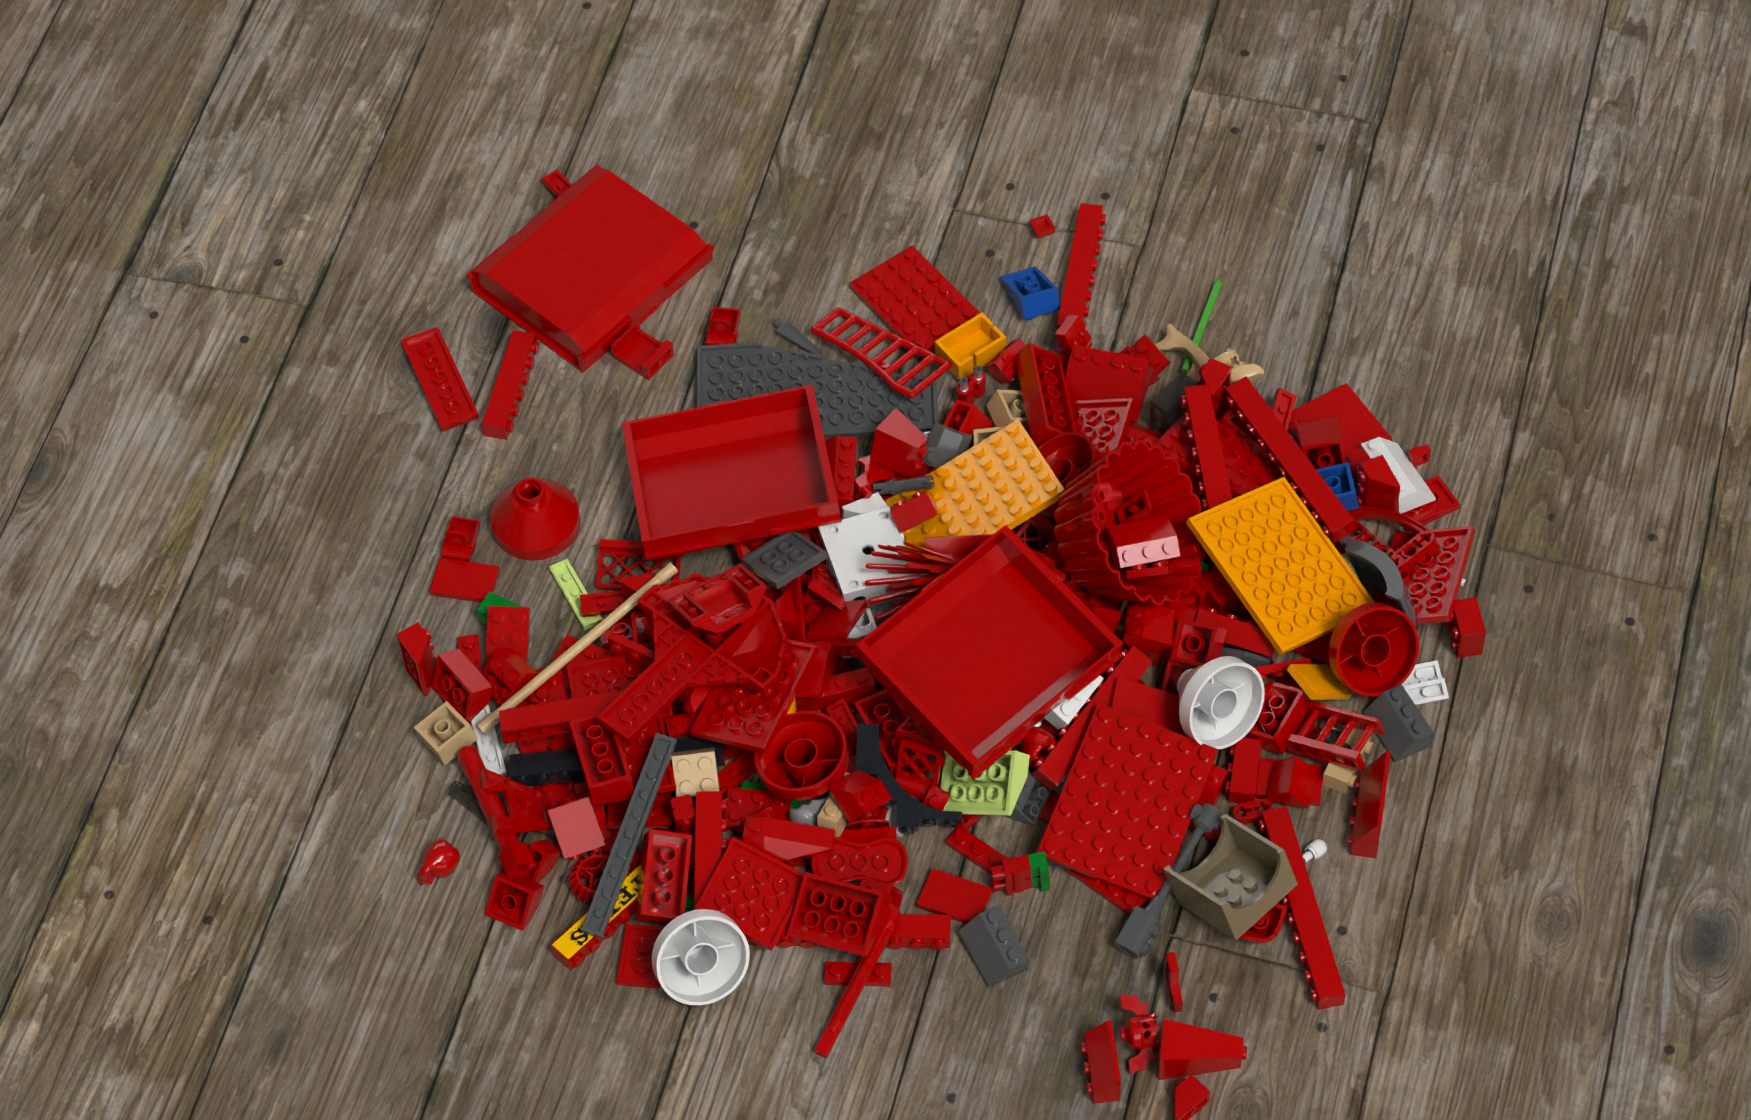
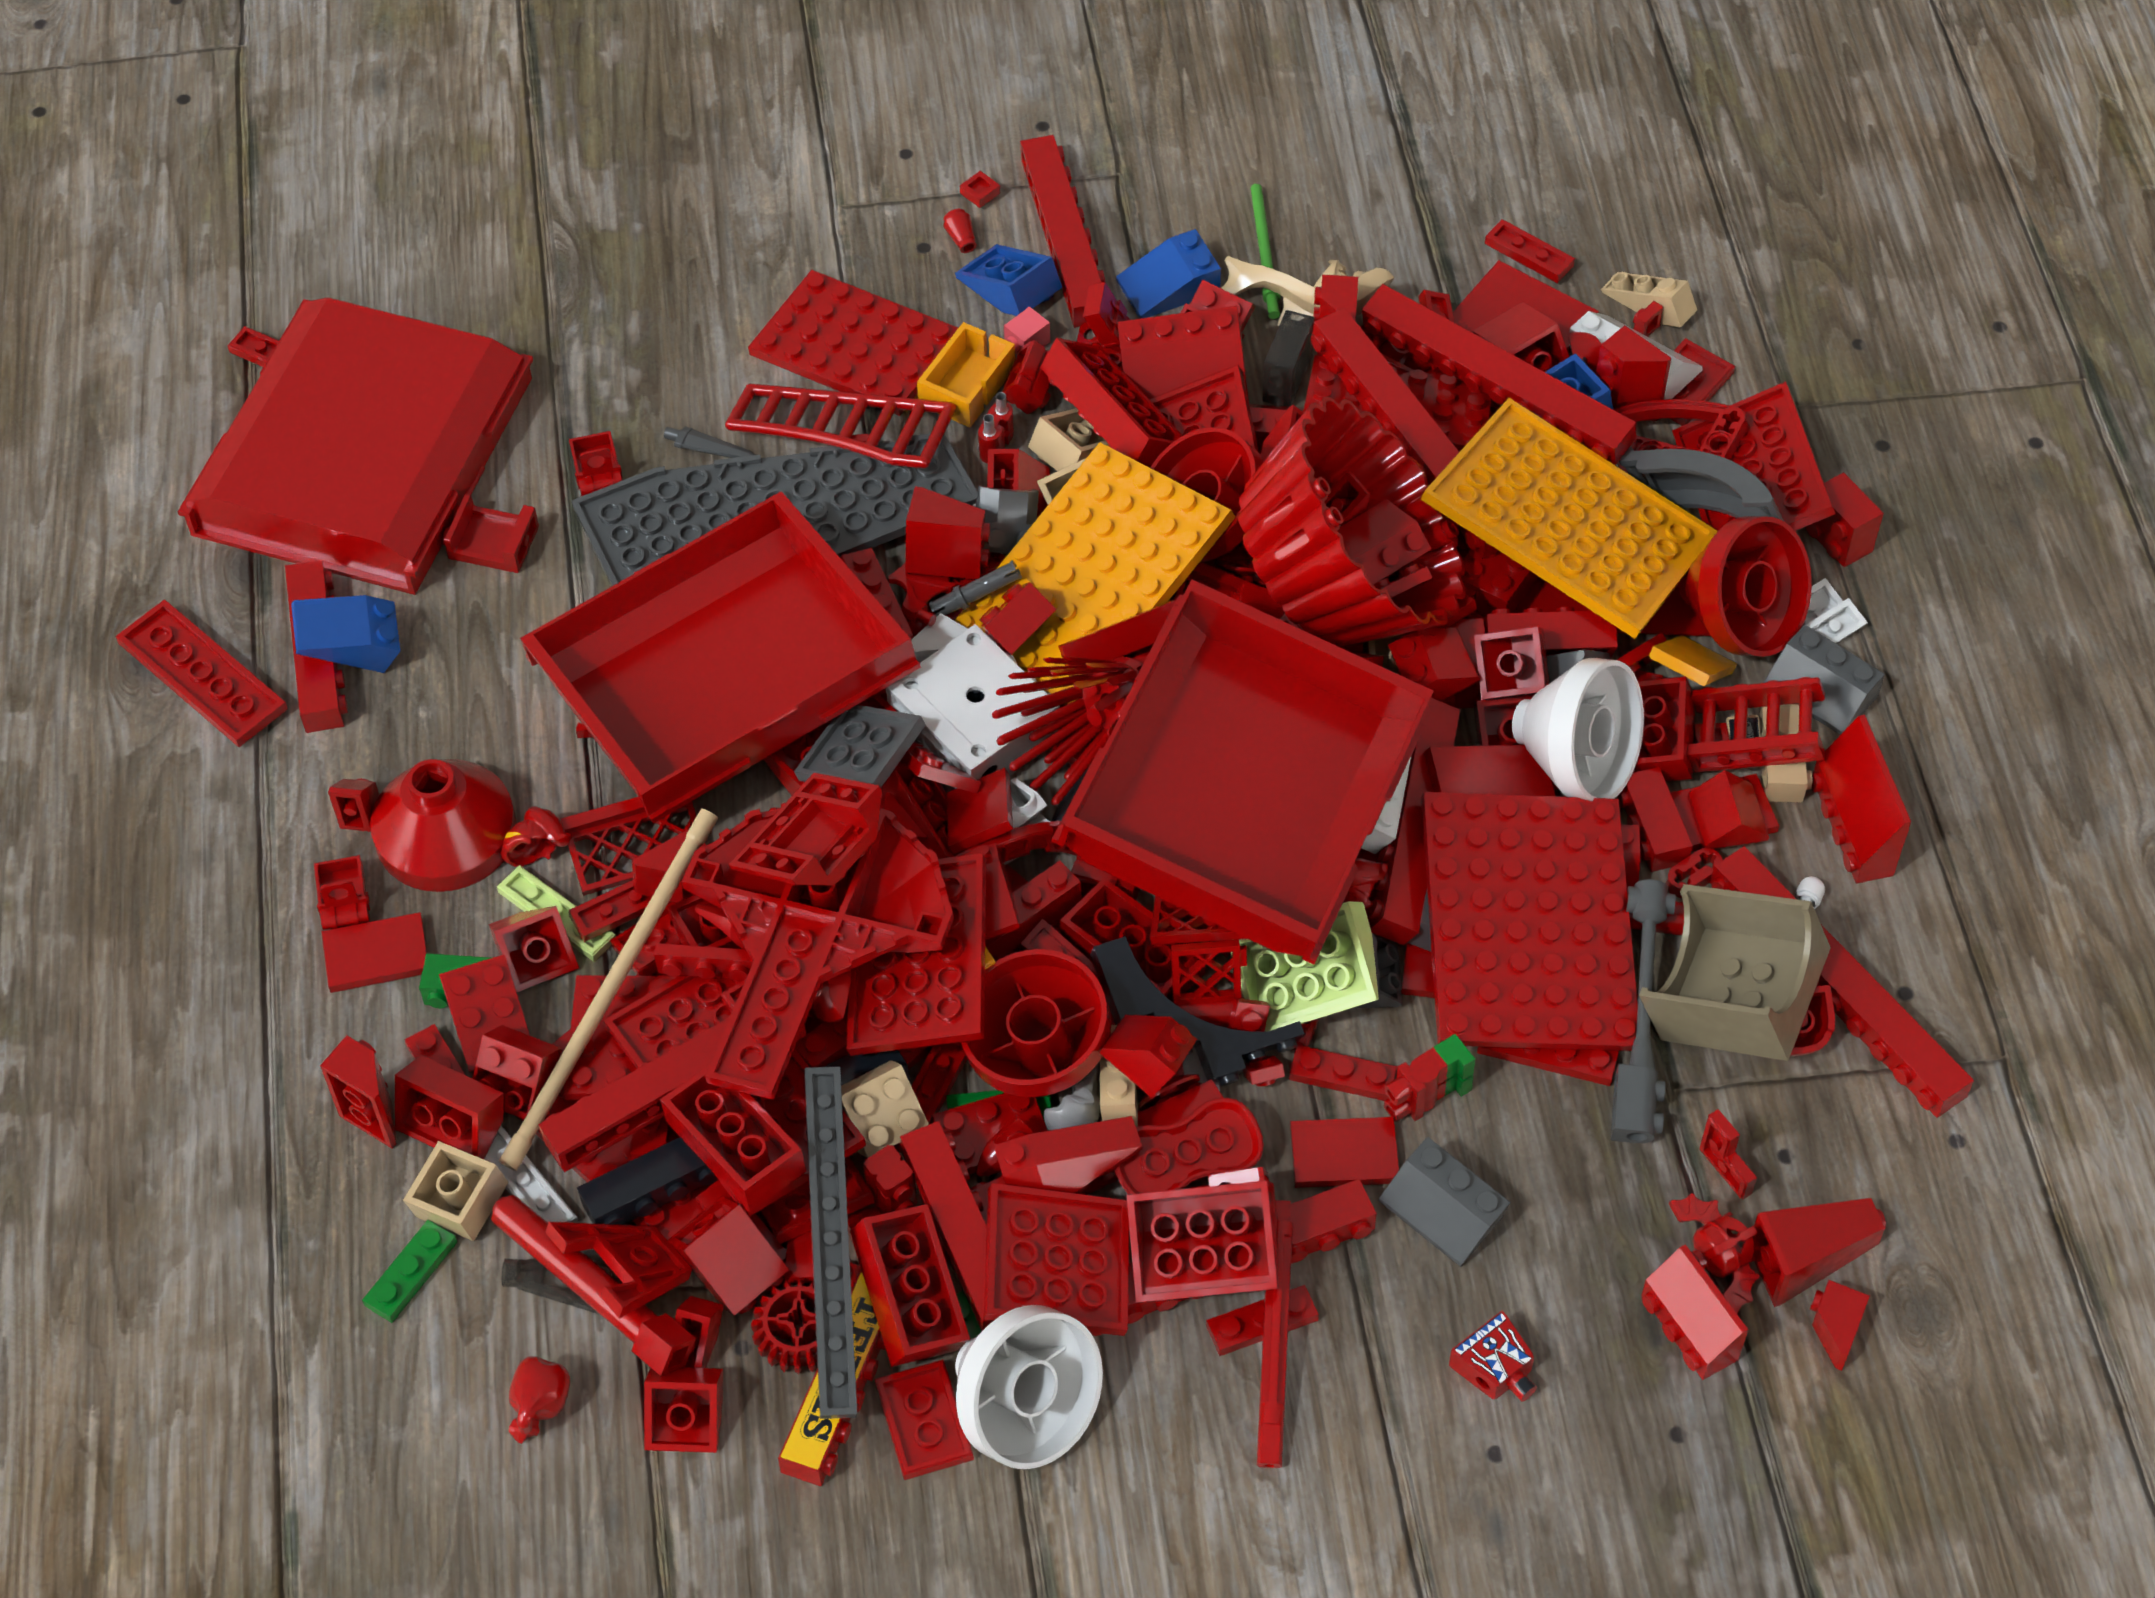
camera: 25 degrees left, 0 degrees up
none -> blue slope [291,595,400,673]
none -> red slope [328,778,379,832]
none -> green plate [362,1220,457,1323]
none -> red slope [488,906,579,992]
none -> red hair [500,806,572,867]
none -> red cone [943,208,977,253]
none -> coral brick [1004,307,1051,355]
none -> blue slope [1116,229,1221,319]
none -> red plate [1243,1055,1285,1086]
none -> torso [1449,1311,1537,1402]
none -> red plate [1485,219,1575,284]
none -> tan slope [1601,272,1697,327]

